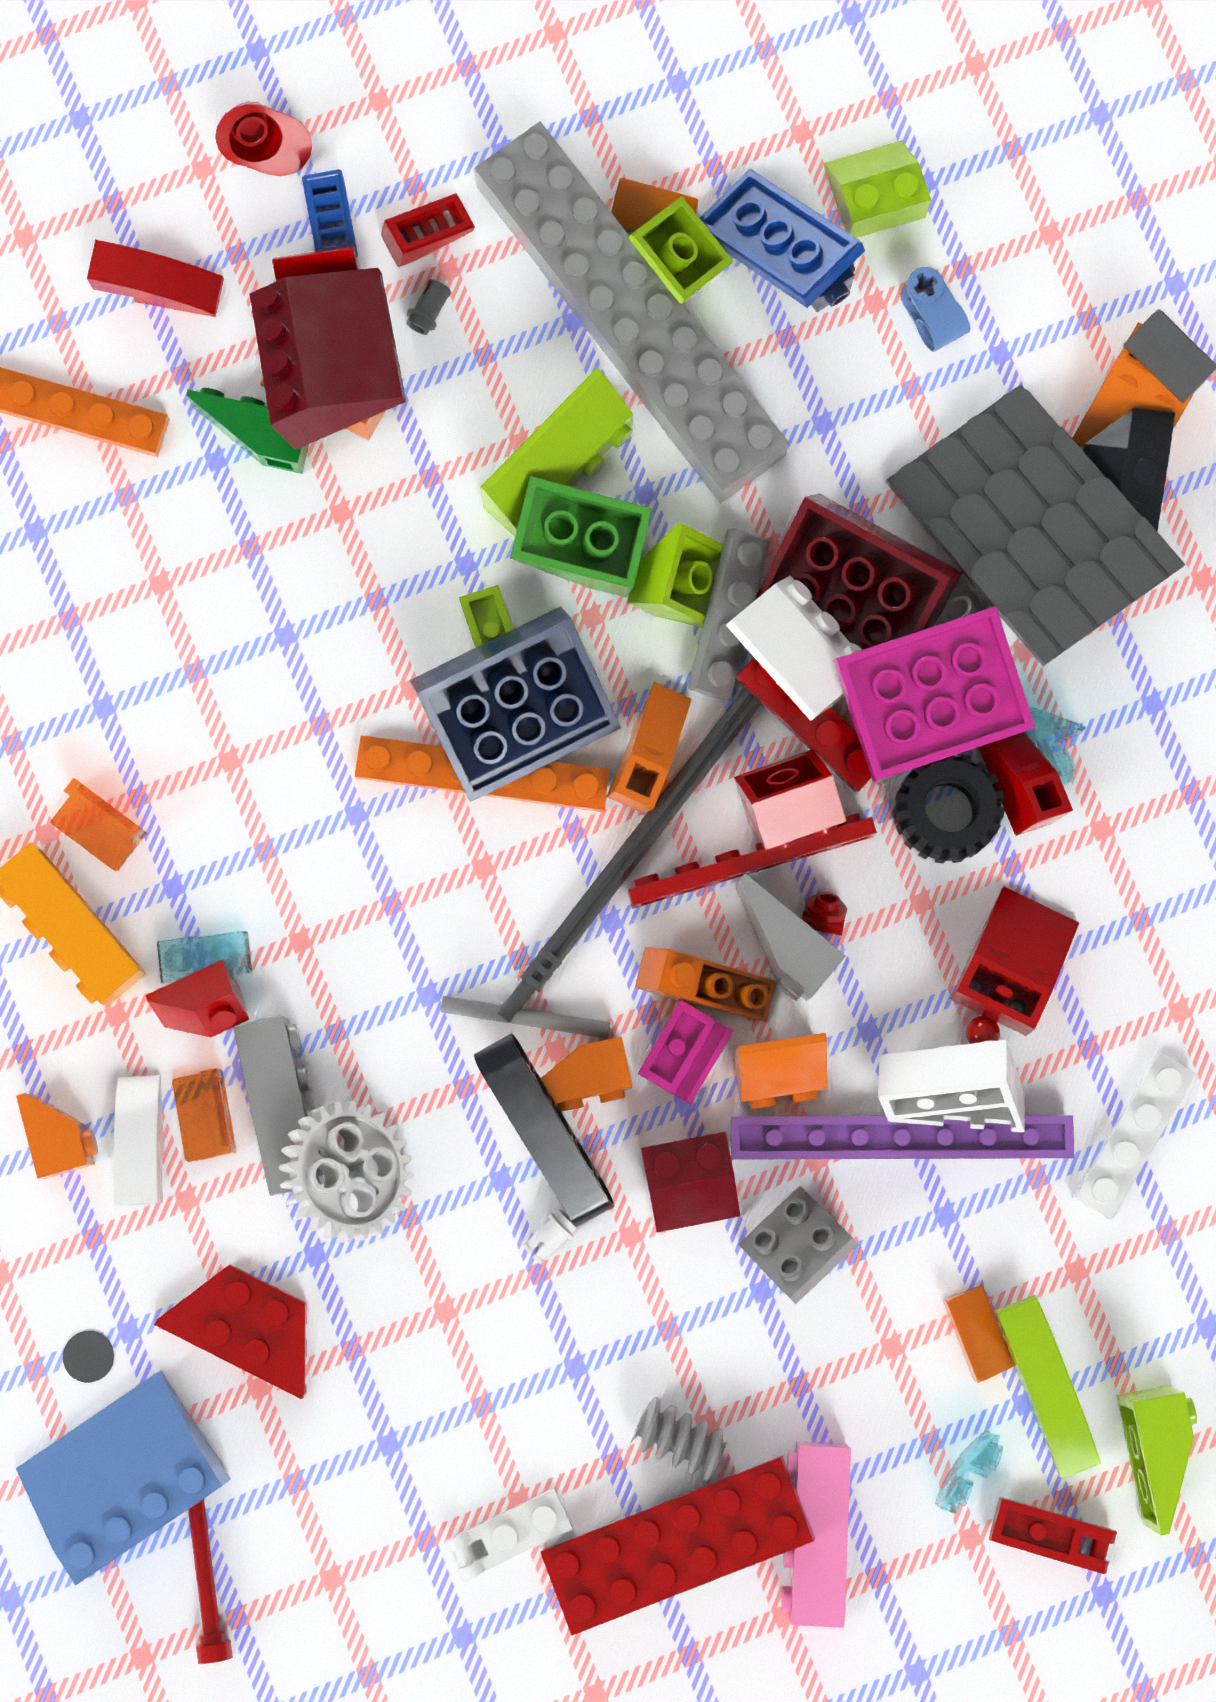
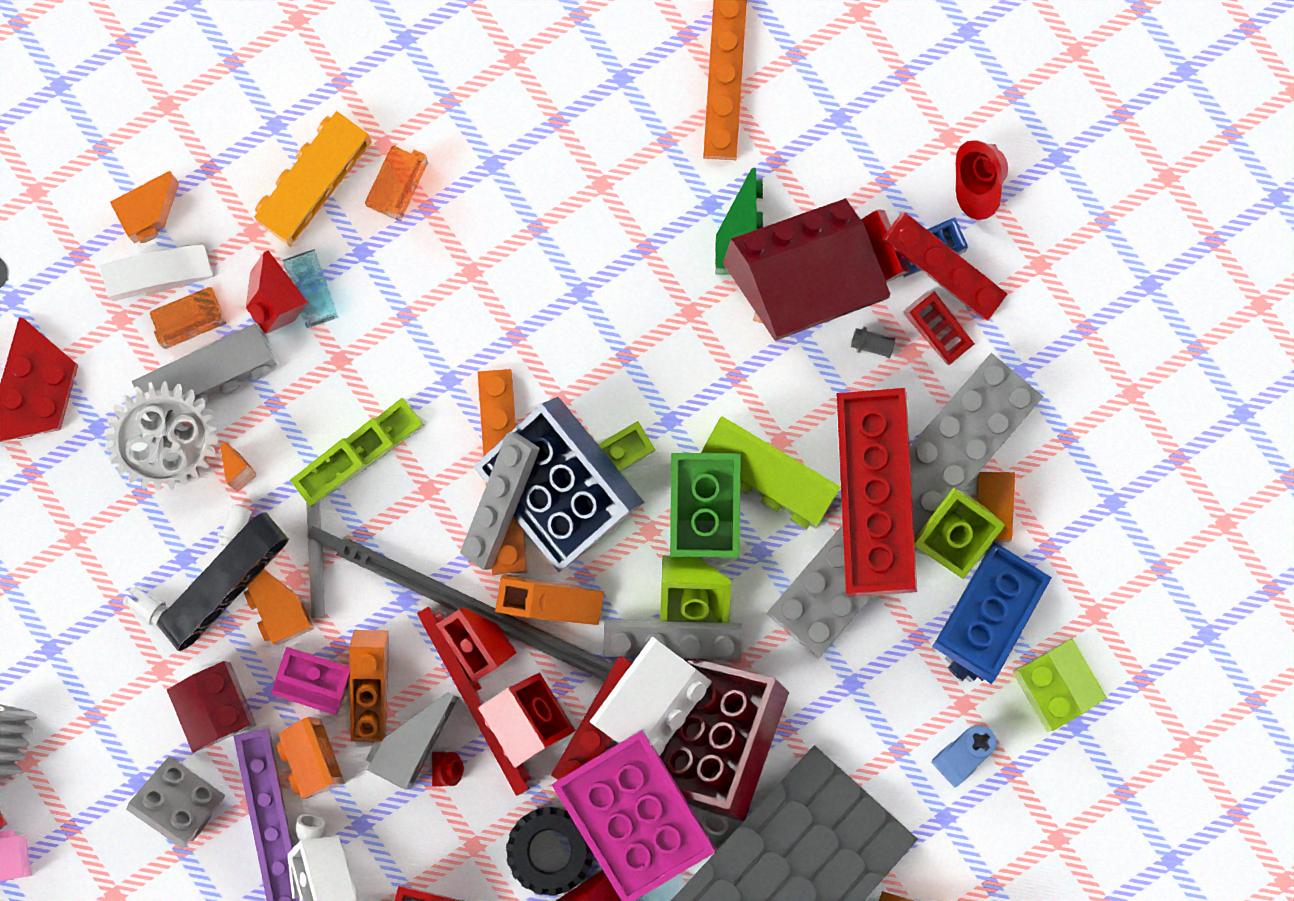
camera: 80 degrees right, 0 degrees up
red slope [87,239,224,317] -> none
none -> white pin [217,504,252,547]
none -> orange slope [220,442,257,492]
none -> lime slope [290,397,425,507]
none -> white hinge [296,814,325,840]
none -> red slope [435,607,517,682]
none -> light grey plate [460,432,540,570]
none -> red plate [836,388,918,597]
none -> red plate [882,212,1008,321]

